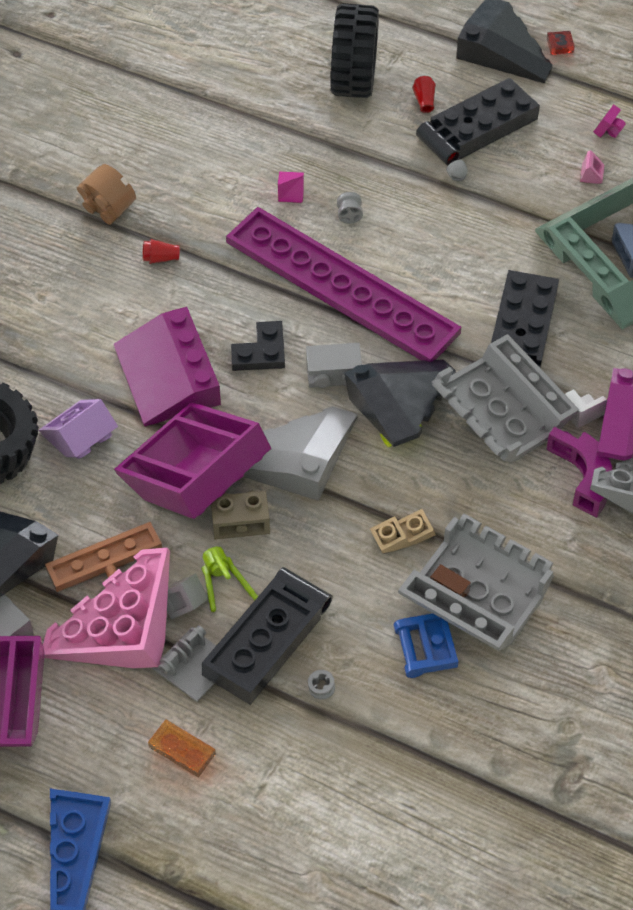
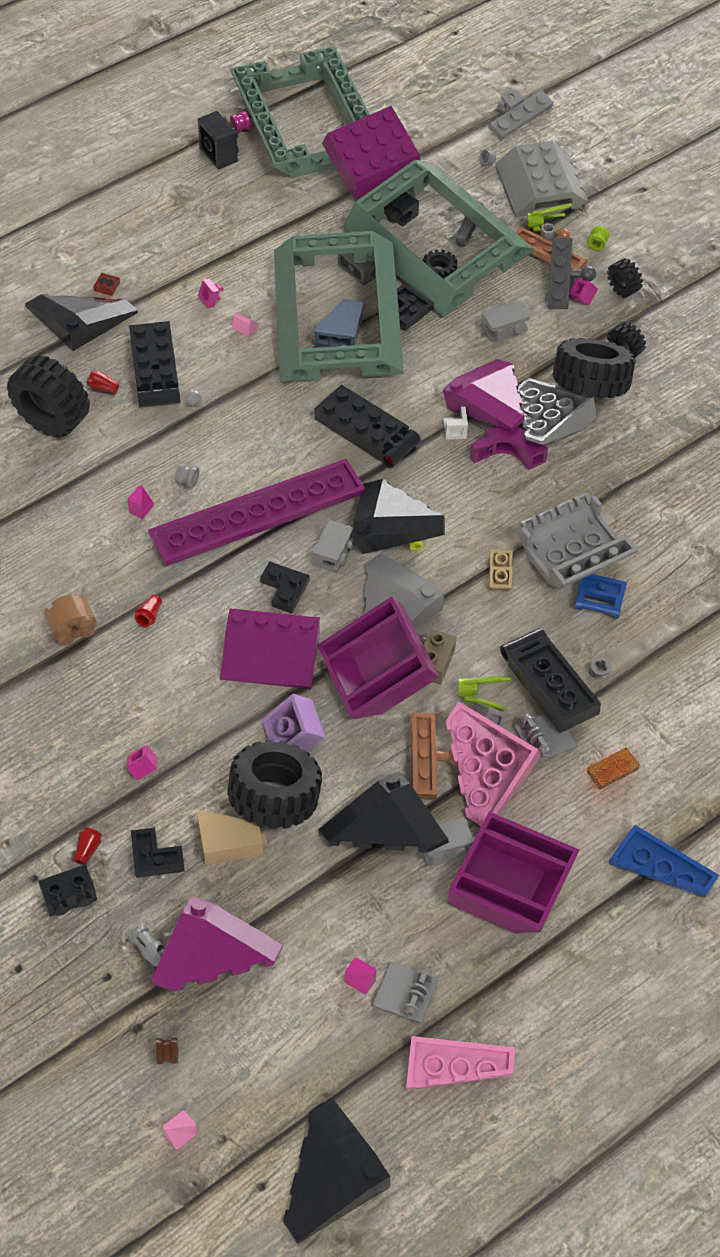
camera: 65 degrees left, 0 degrees up
reddish brown piece [430,564,471,598] -> none
light grey slope [432,334,579,463] -> none

